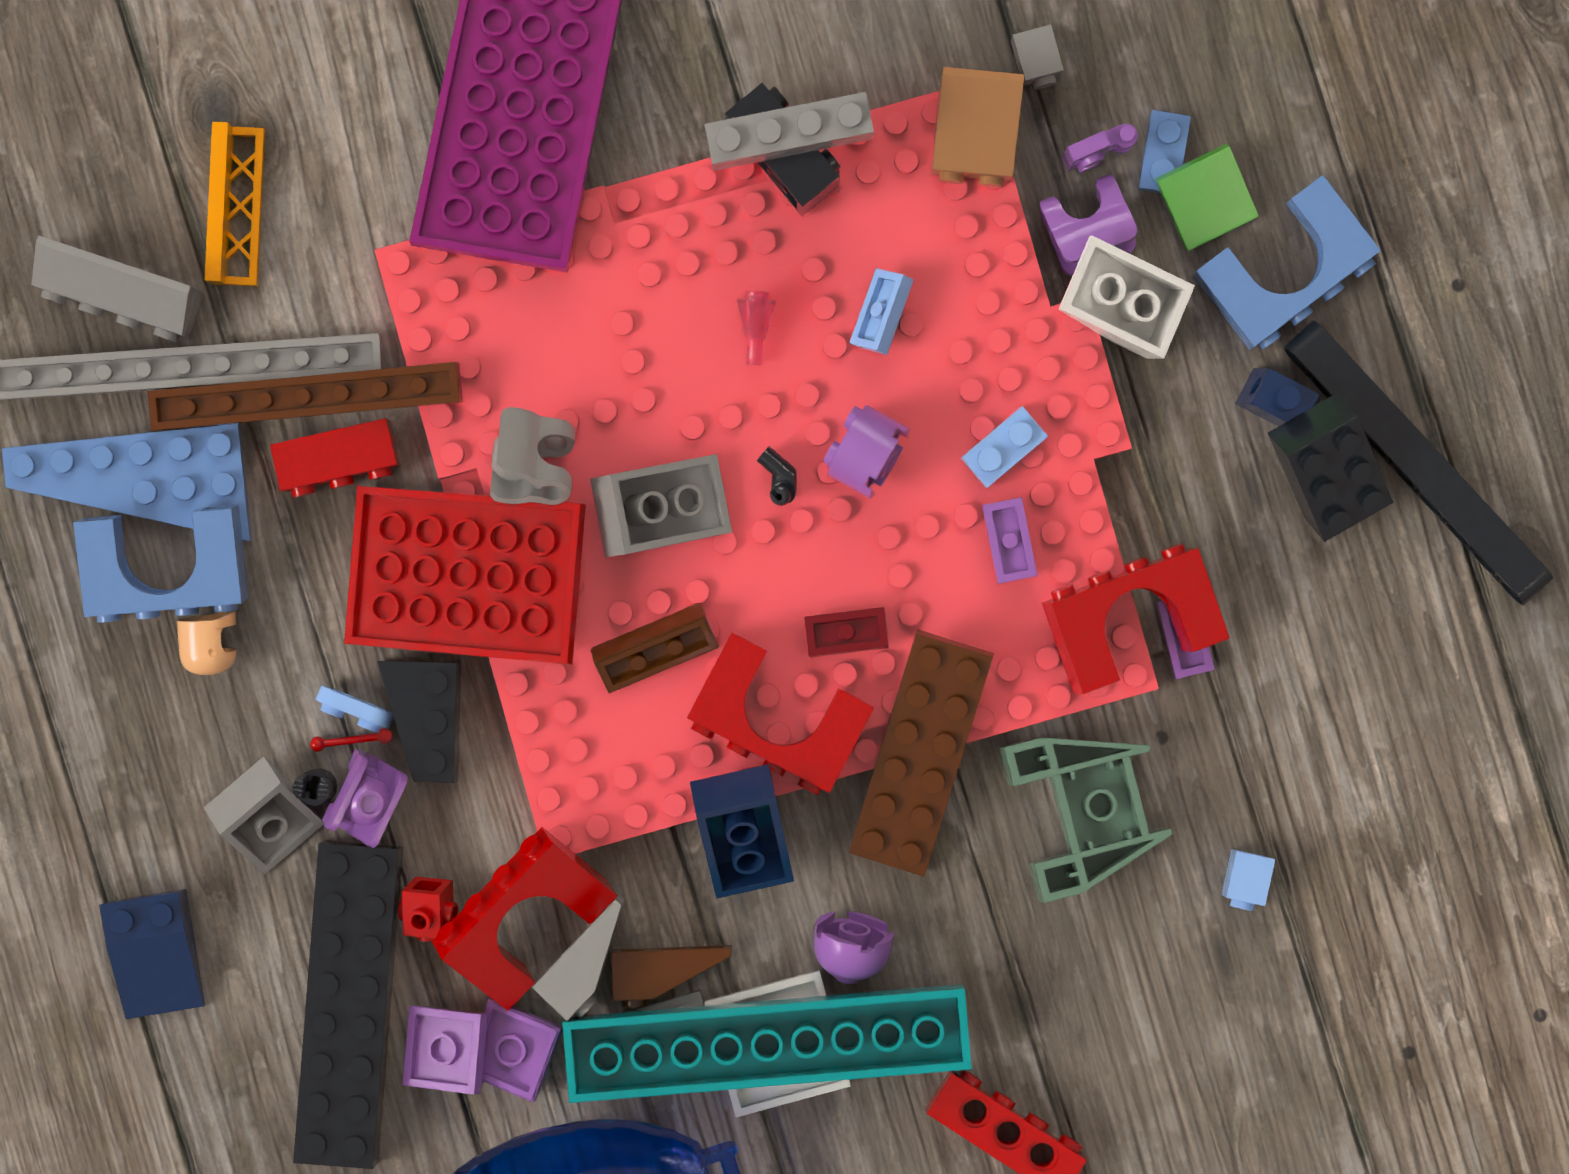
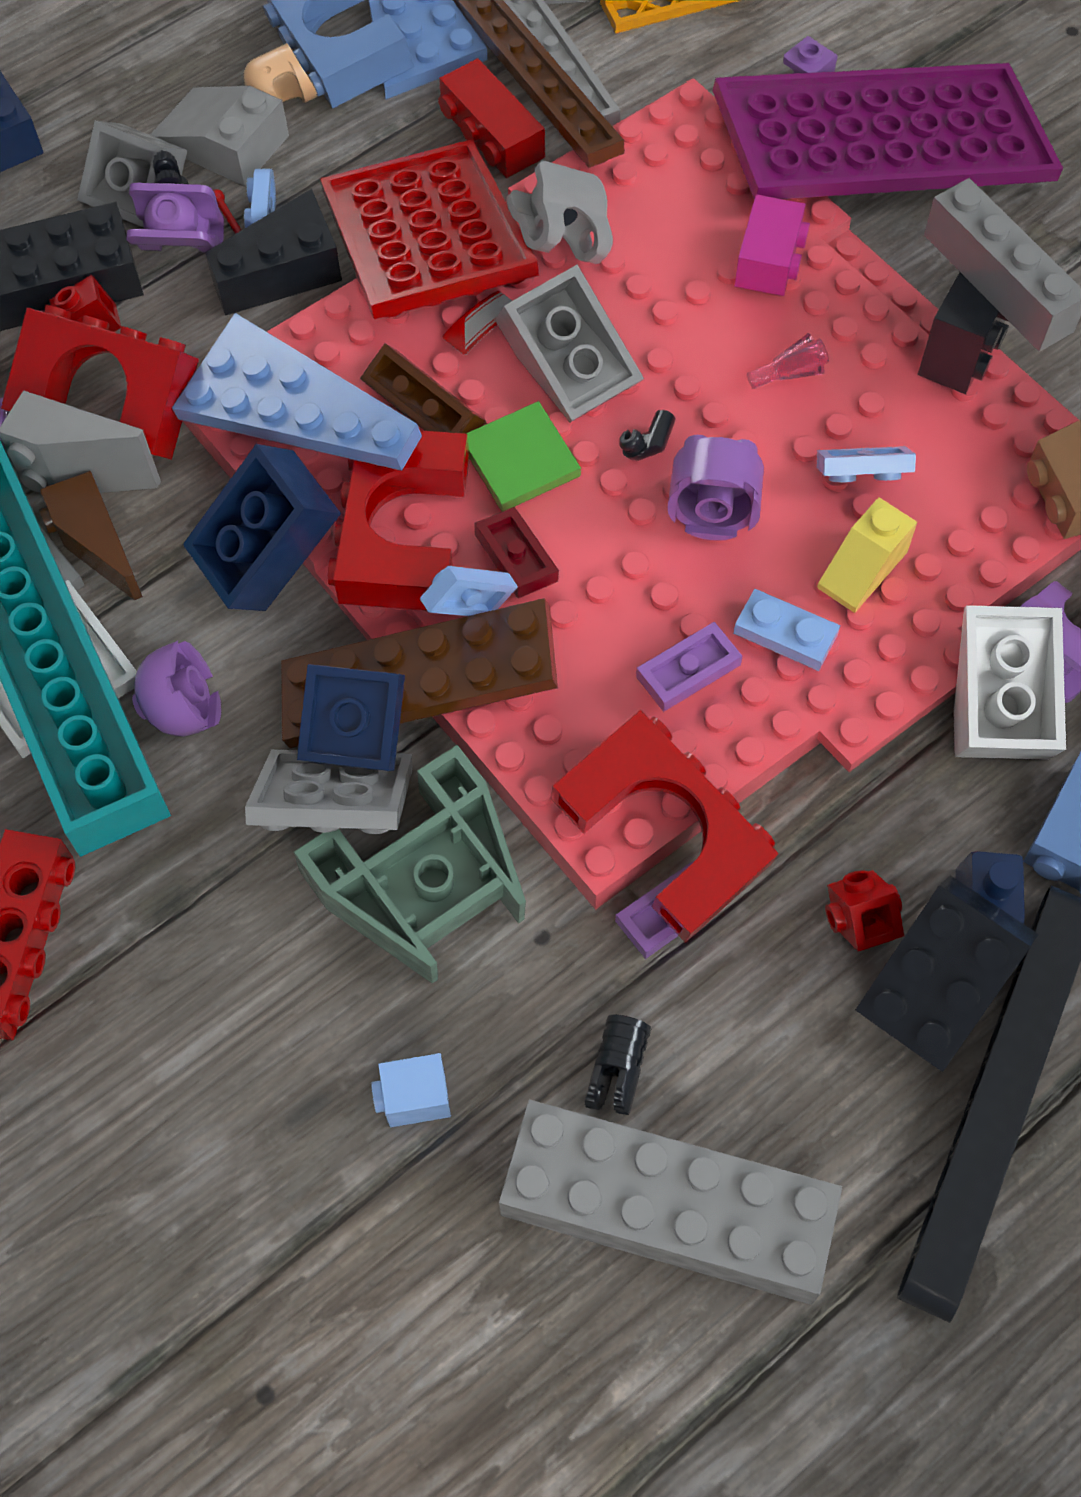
camera: 65 degrees right, 25 degrees down
none -> light grey slope [150,86,289,186]
none -> medium blue wing [172,313,422,471]
none -> light grey plate [245,749,412,834]
none -> dark blue plate [297,664,405,771]
none -> light blue plate [420,566,518,616]
none -> sticker [442,291,512,355]
none -> bright green tile [466,401,581,512]
none -> light grey brick [499,1099,843,1305]
none -> black hinge [584,1014,652,1115]
none -> dark pink brick [735,194,810,296]
none -> medium lavender bracket [783,36,838,74]
none -> light yellow slope [817,497,917,613]
none -> red brick [825,870,905,952]

